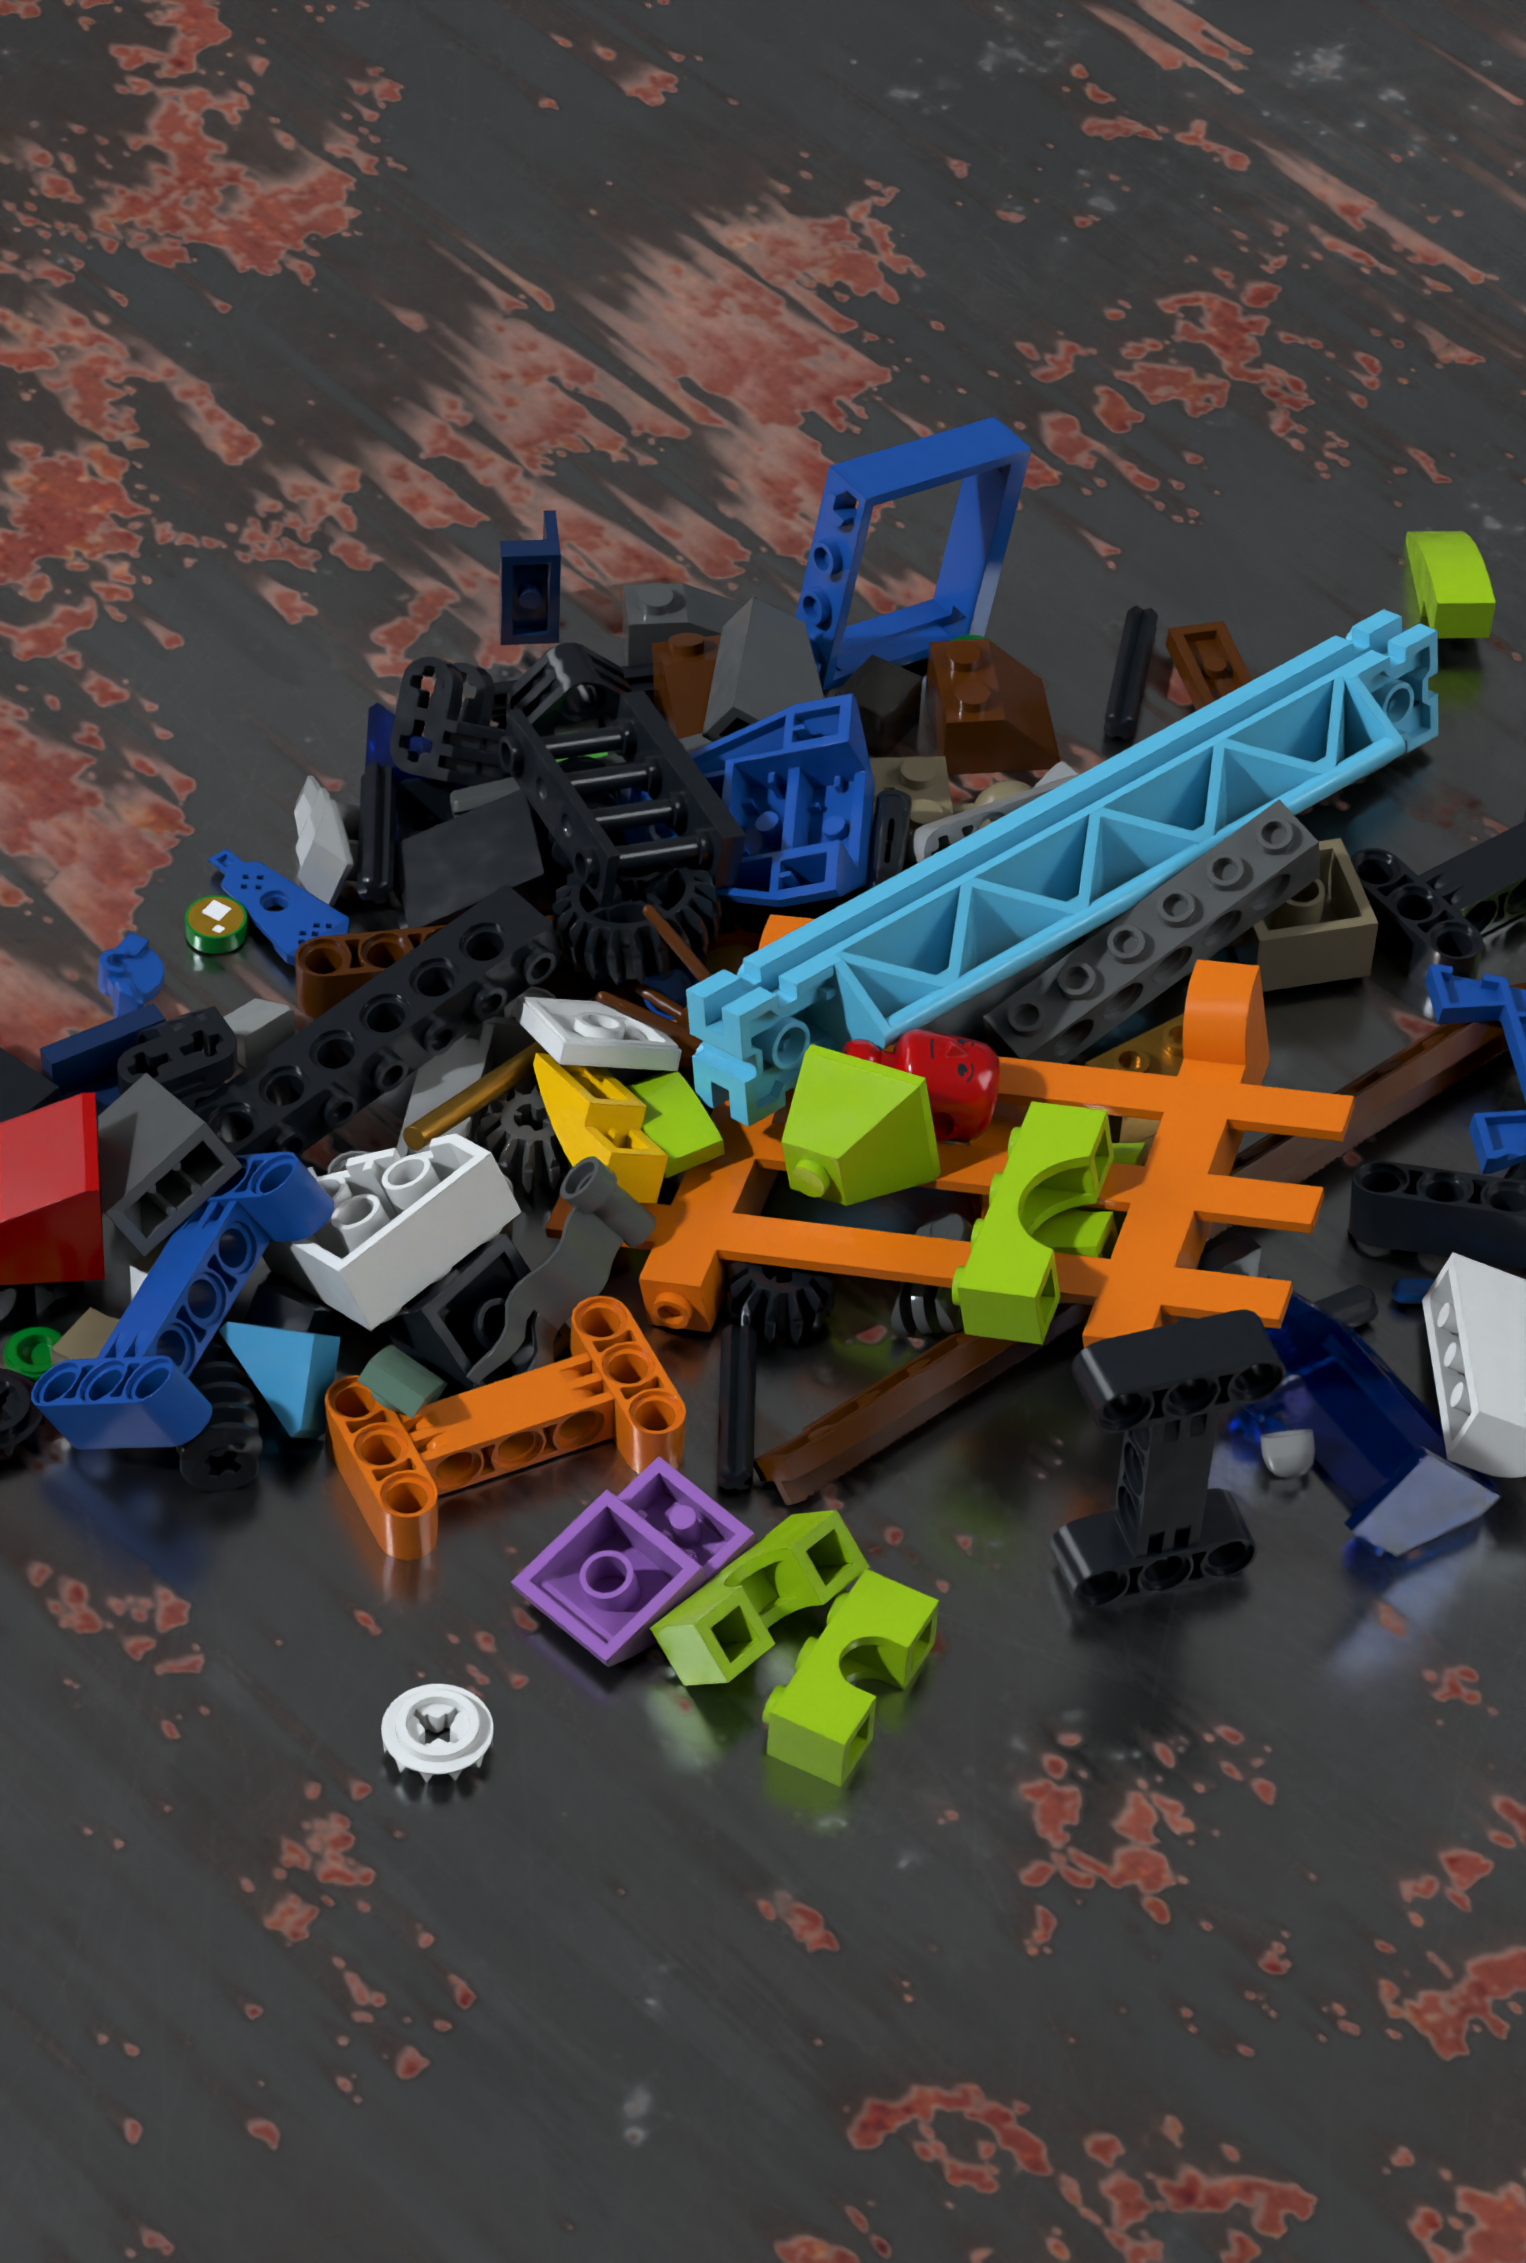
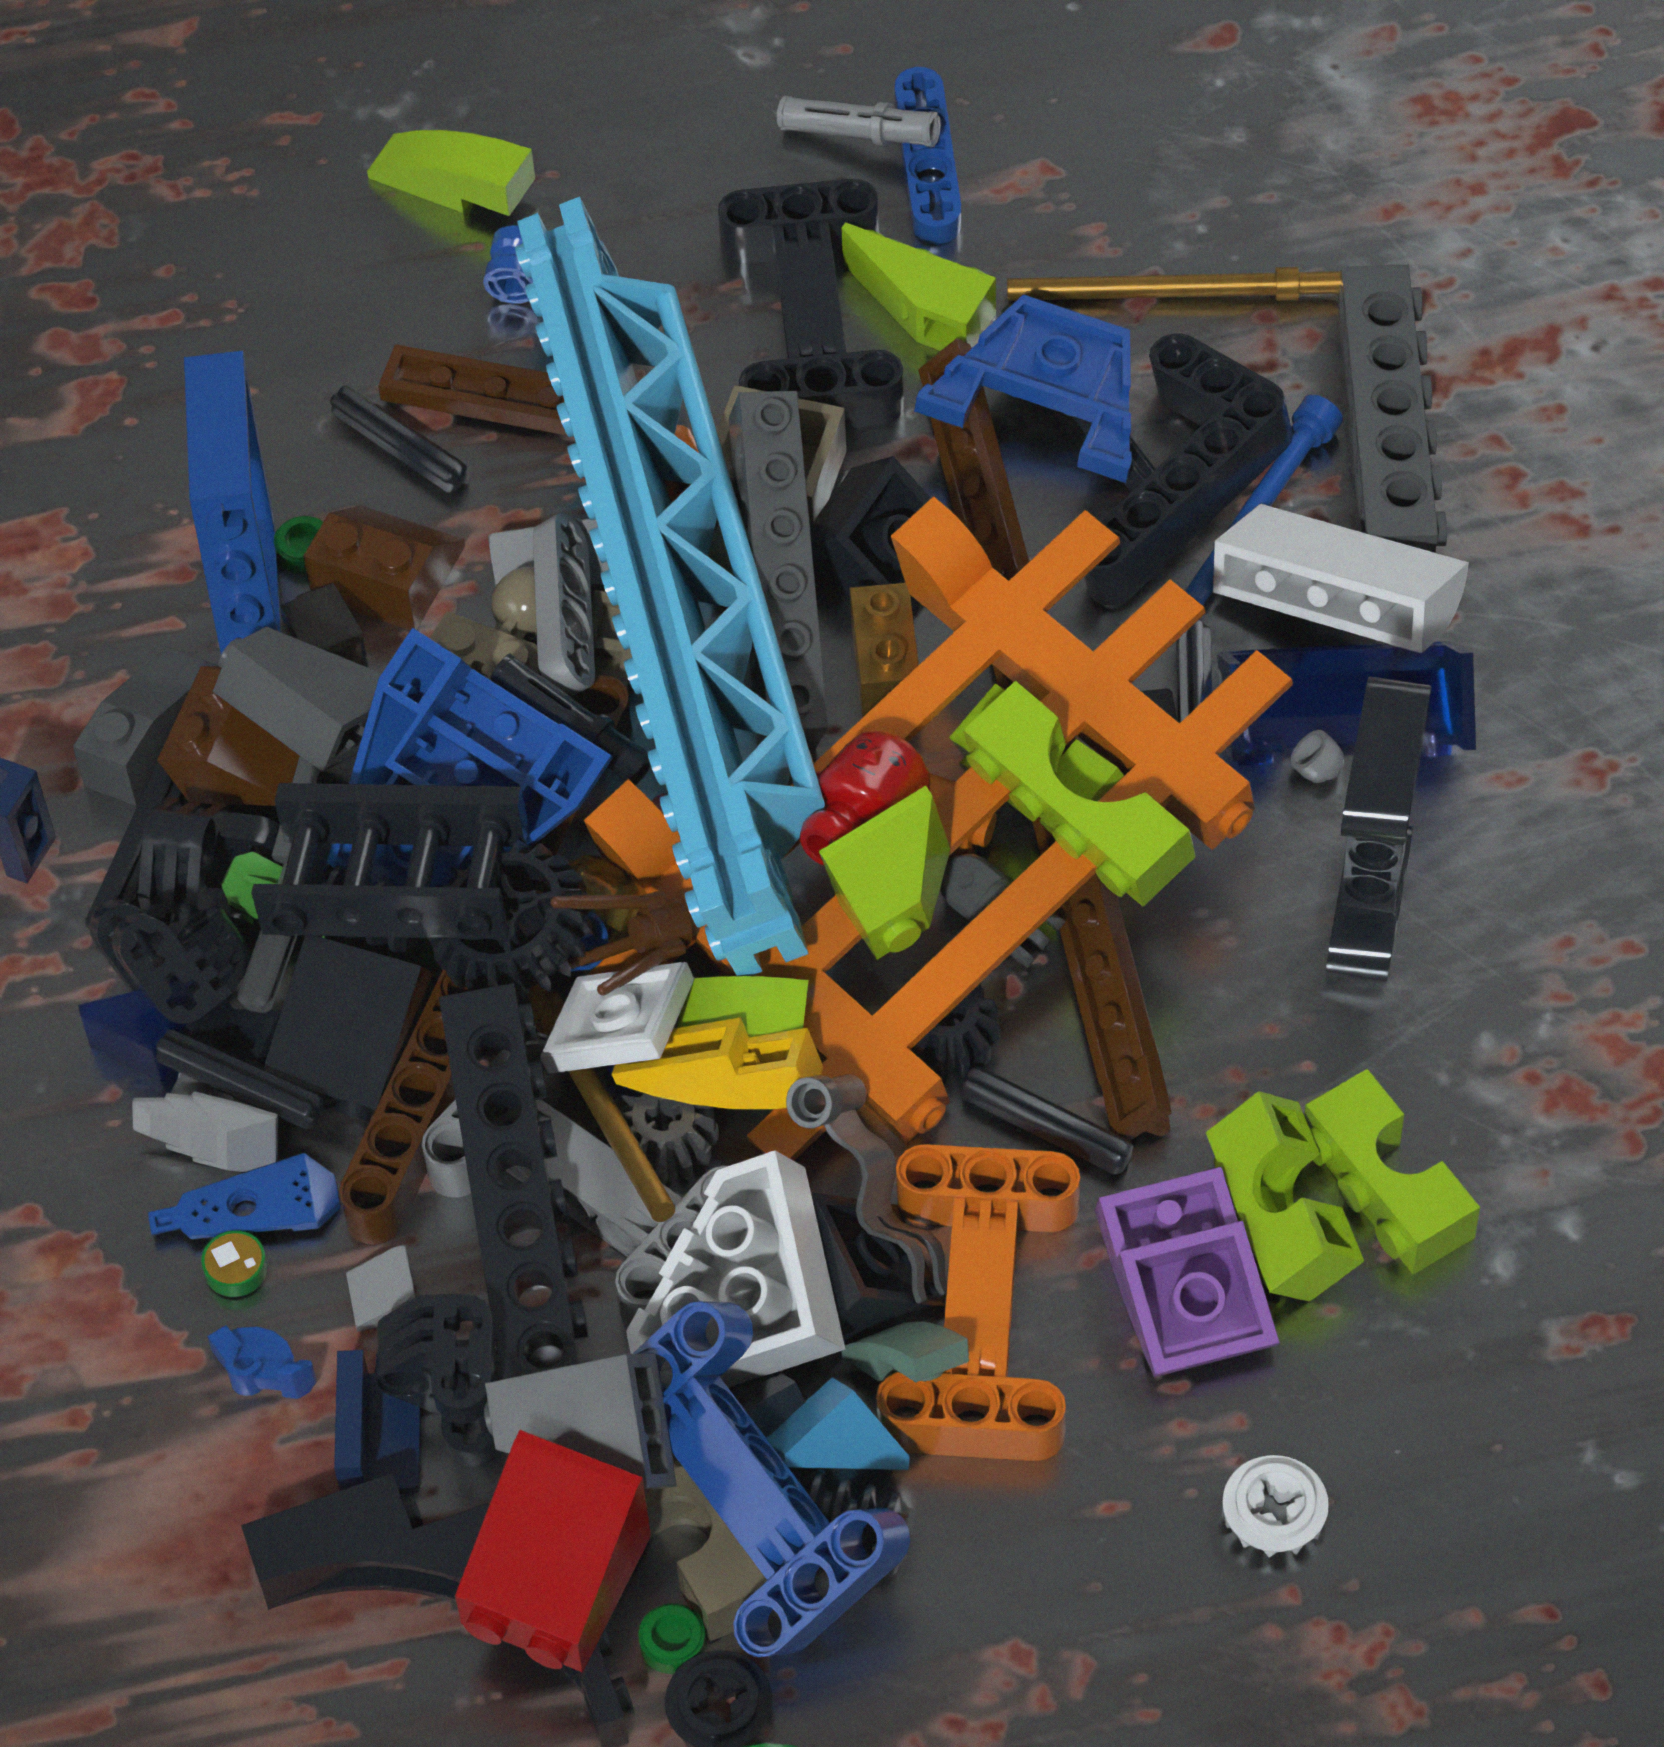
camera: 55 degrees left, 10 degrees up
none -> black slope [810,456,931,614]

